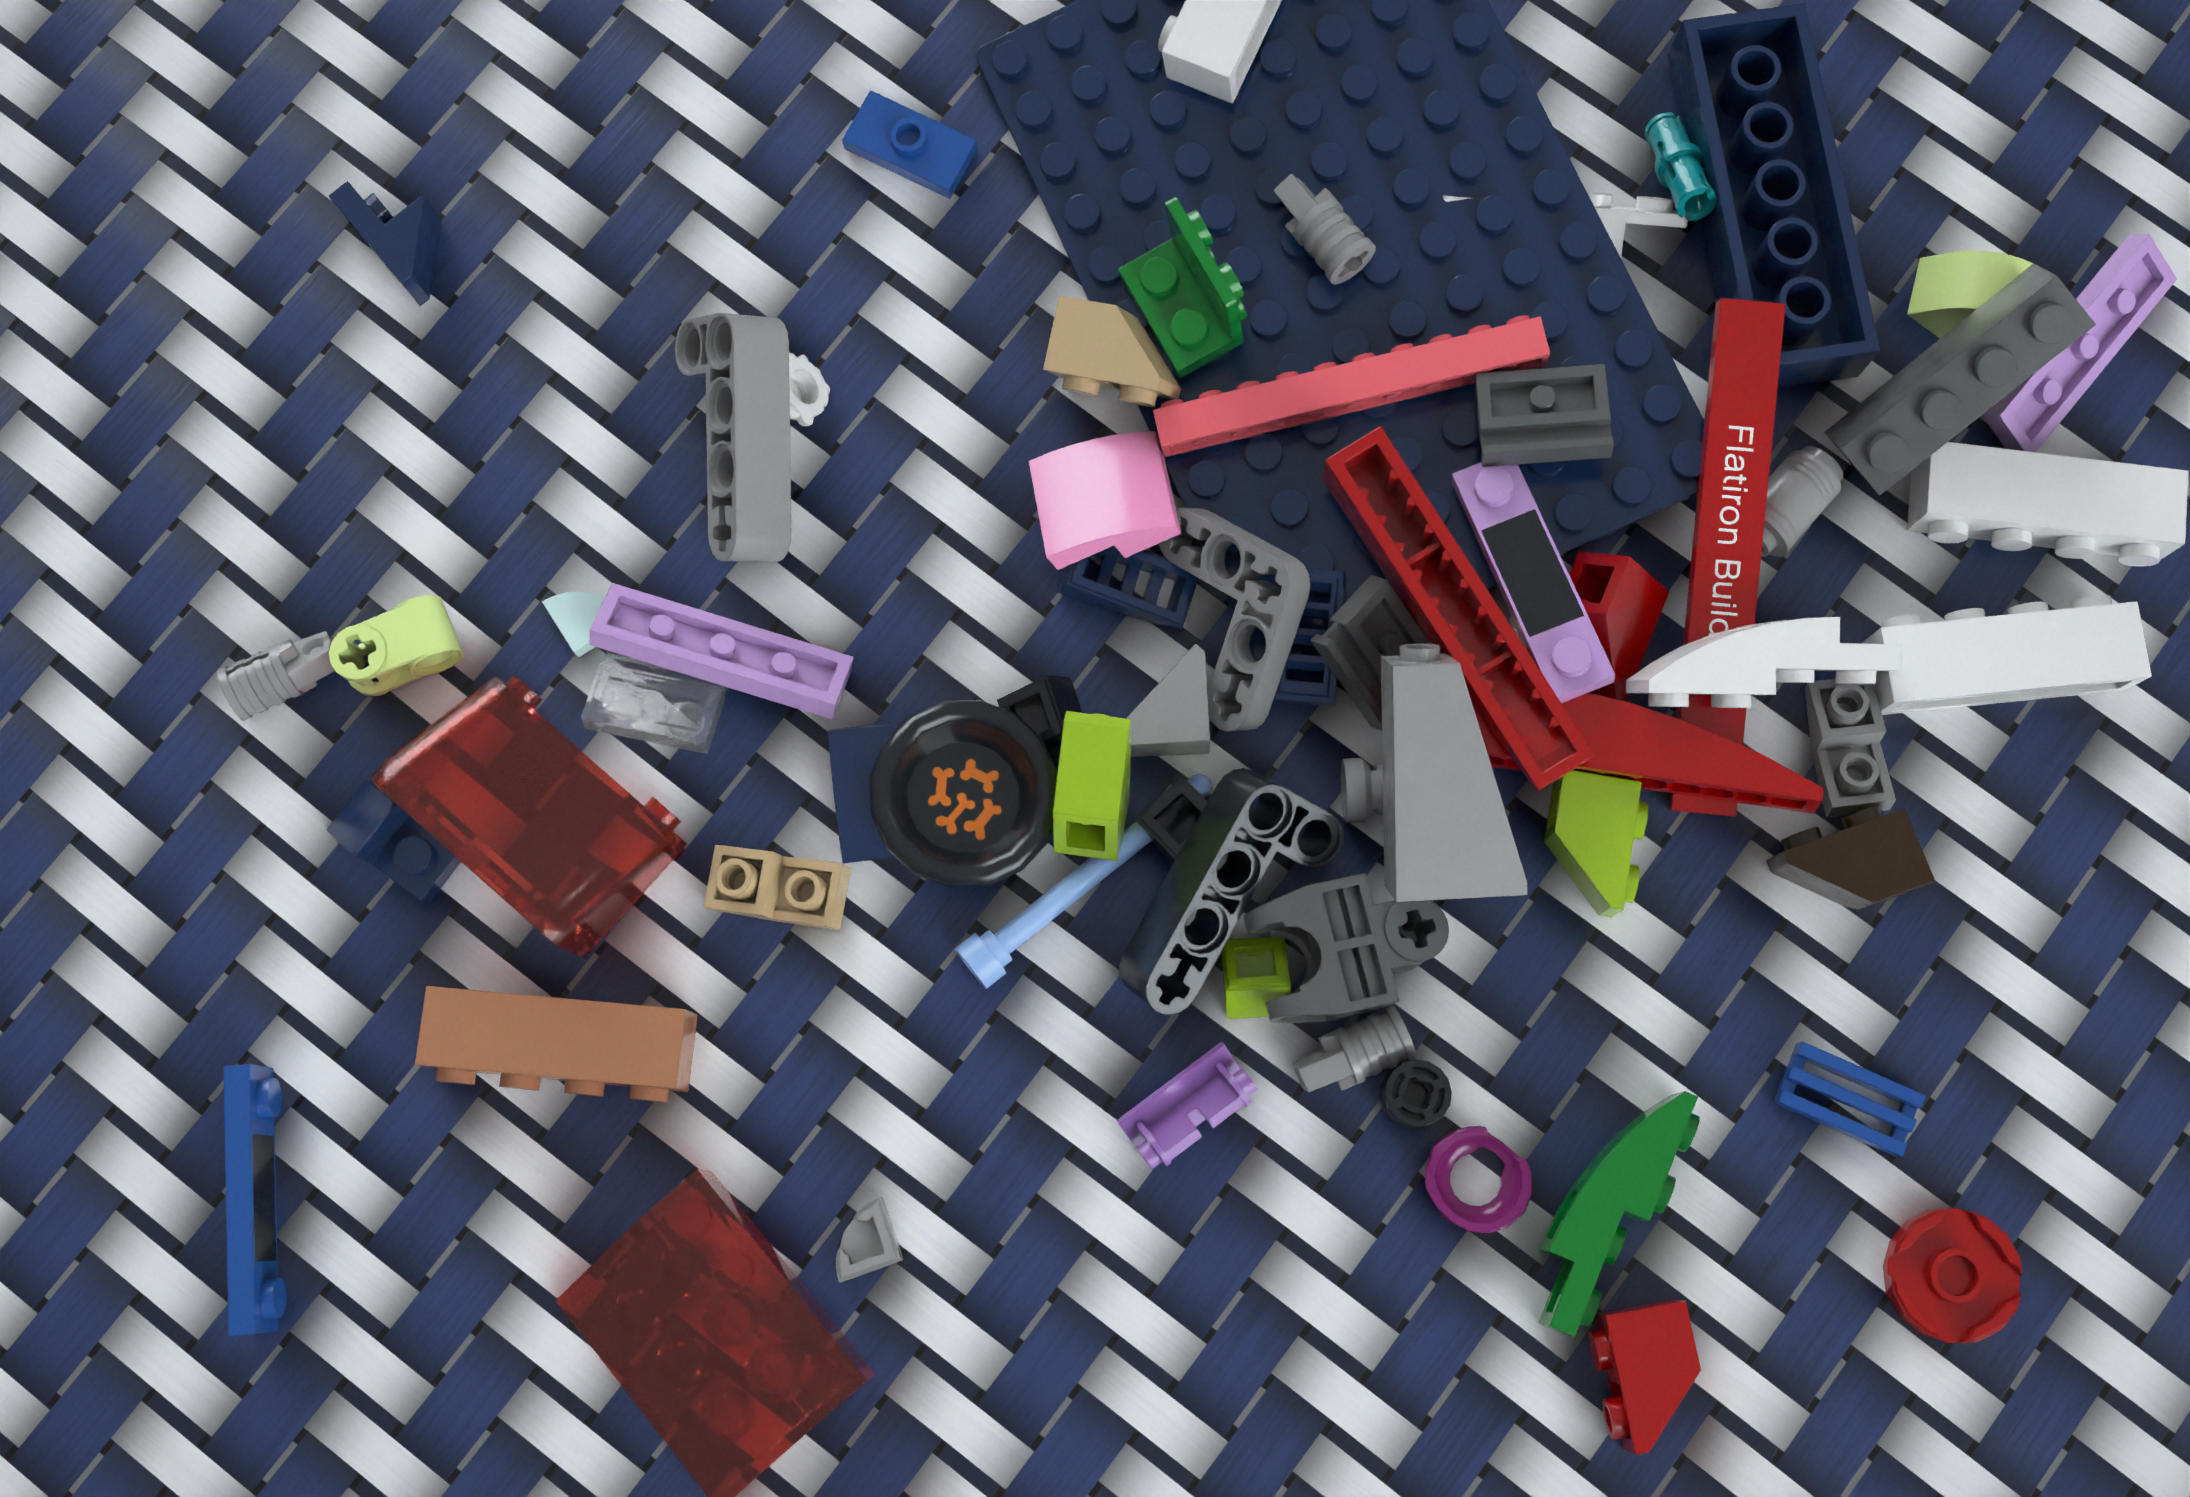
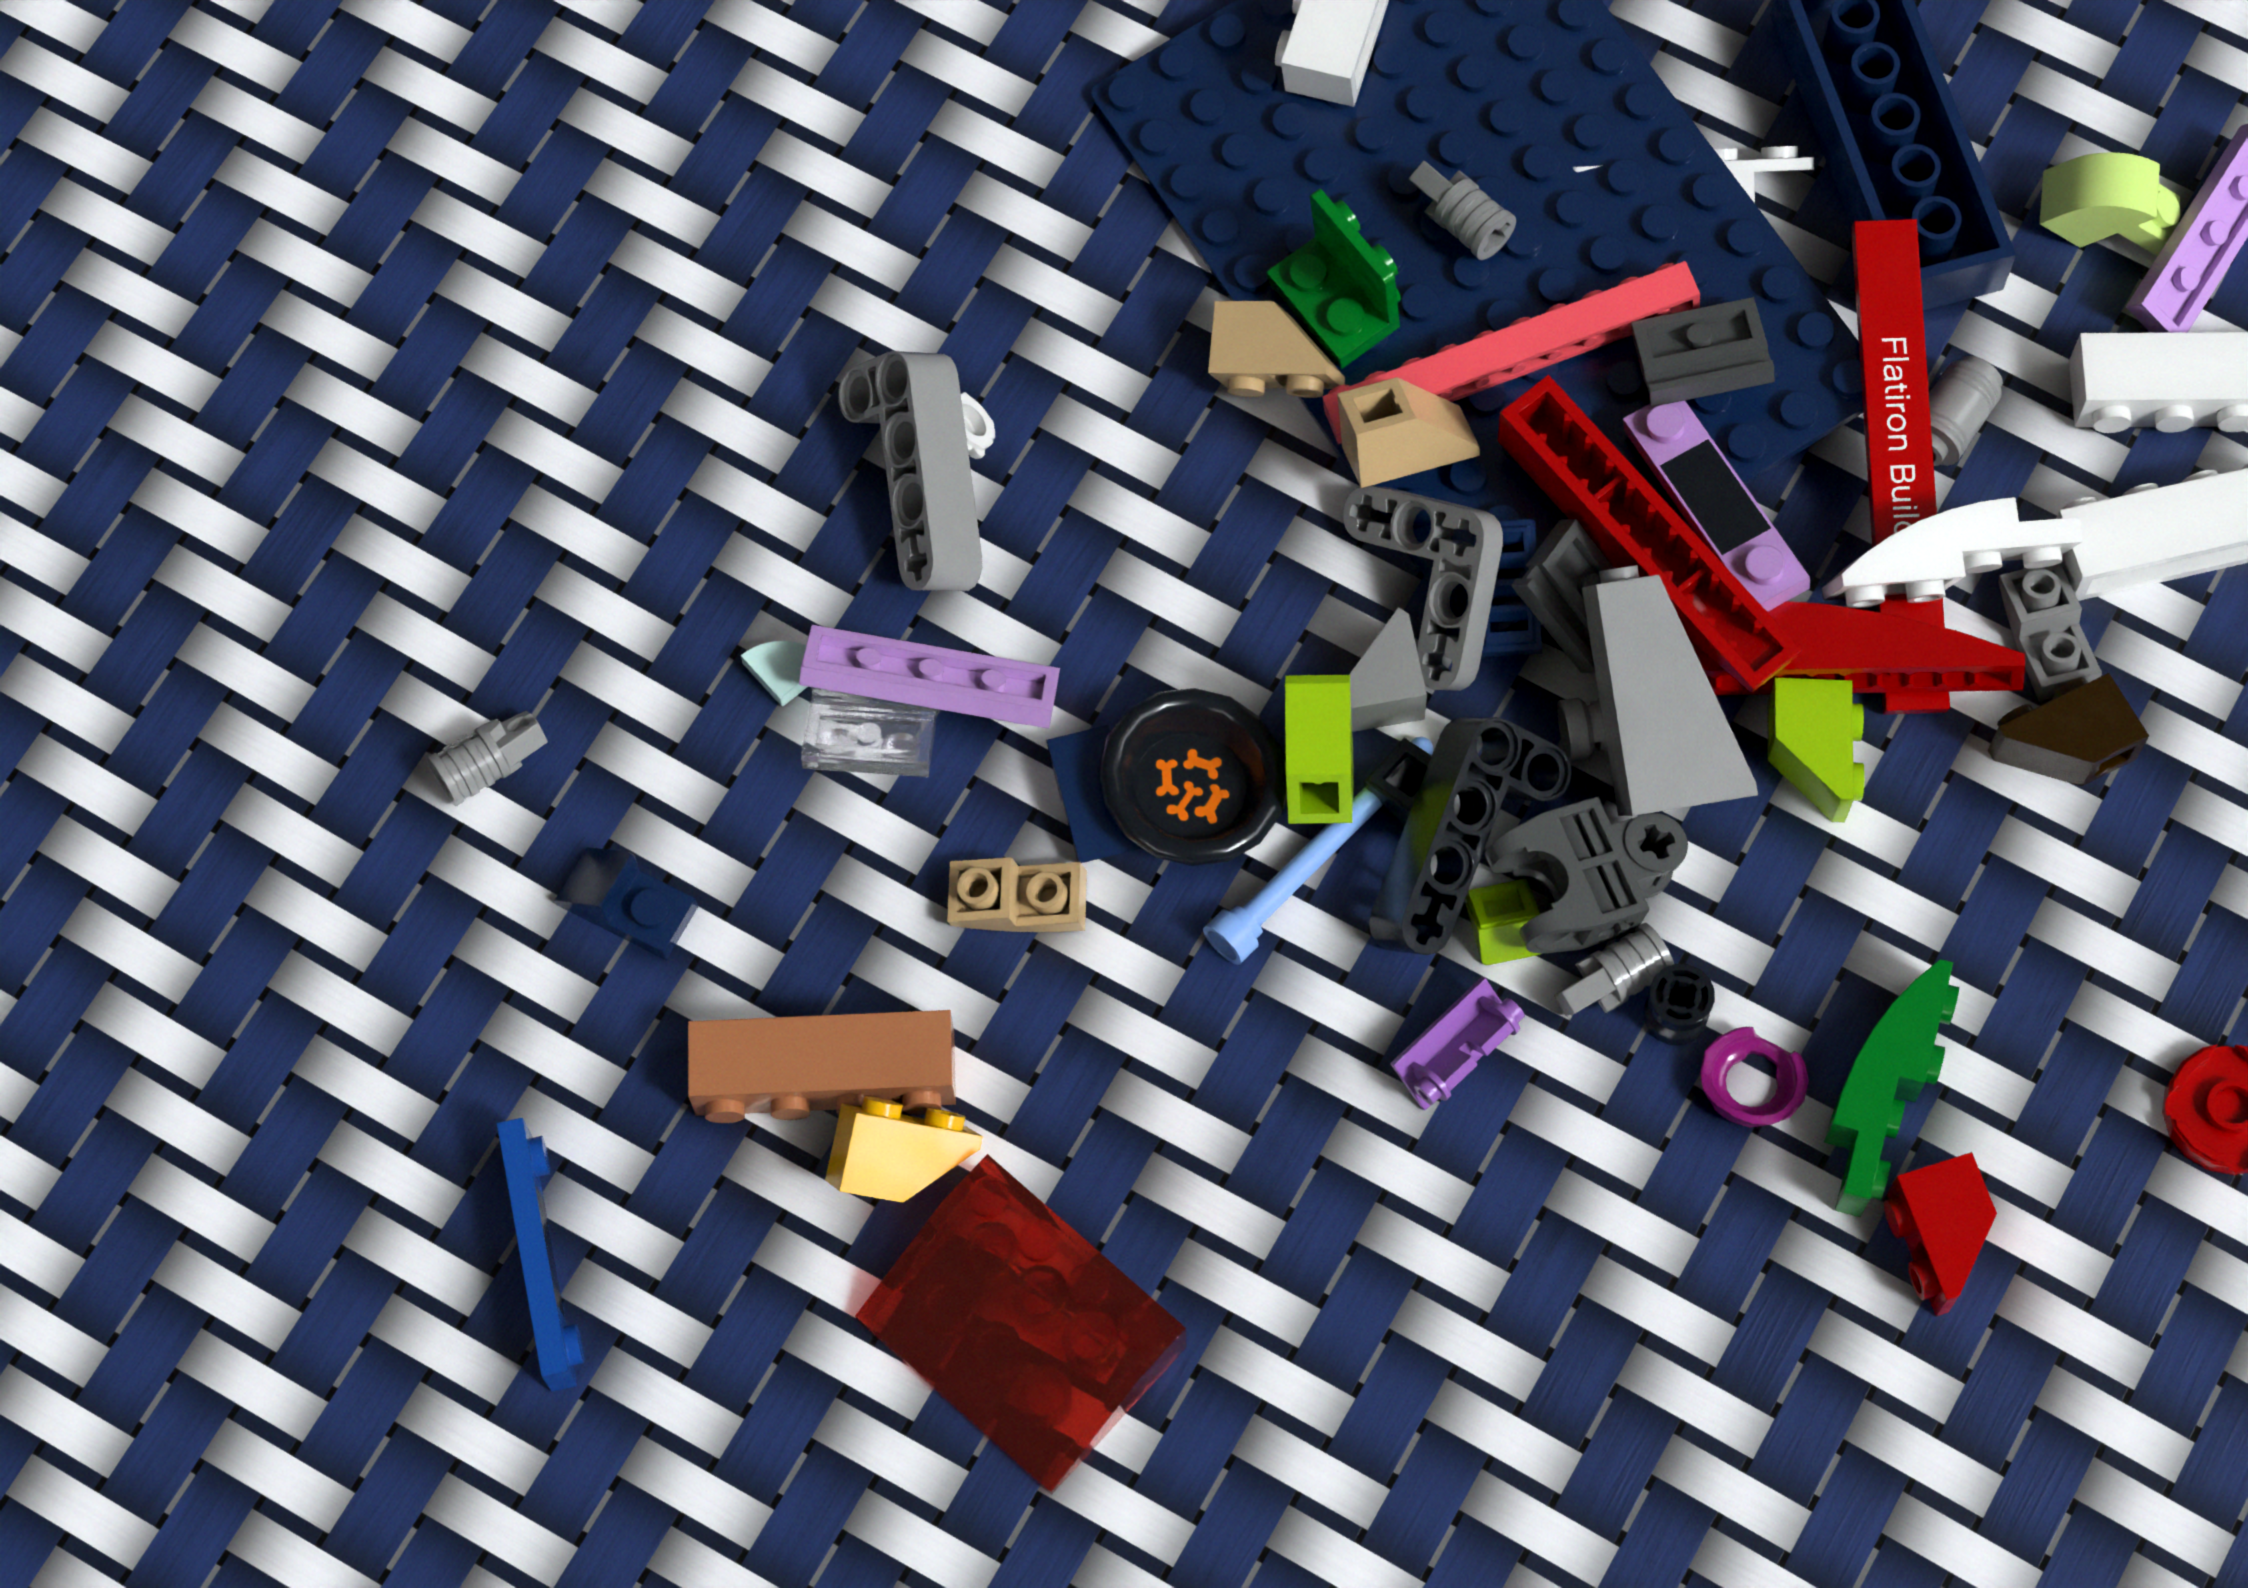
camera: 10 degrees left, 10 degrees down
dark blue slope [328,181,441,306] -> none
yellowish green piece [329,595,464,696] -> none
clear red windscreen [370,675,687,959] -> none
light grey tile [836,1197,904,1283] -> none
blue plate [842,90,978,199] -> none
black slope [997,676,1083,749] -> none
bright pink slope [1029,431,1181,570] -> none
dark blue slope [1057,546,1199,631] -> none
red slope [1569,551,1669,701] -> none
teal pin [1644,112,1717,221] -> none
blue tile [1773,1041,1926,1157] -> none
dark grey brick [1824,263,2096,496] -> none
none -> yellow slope [825,1096,983,1203]
none -> tan slope [1337,377,1480,488]

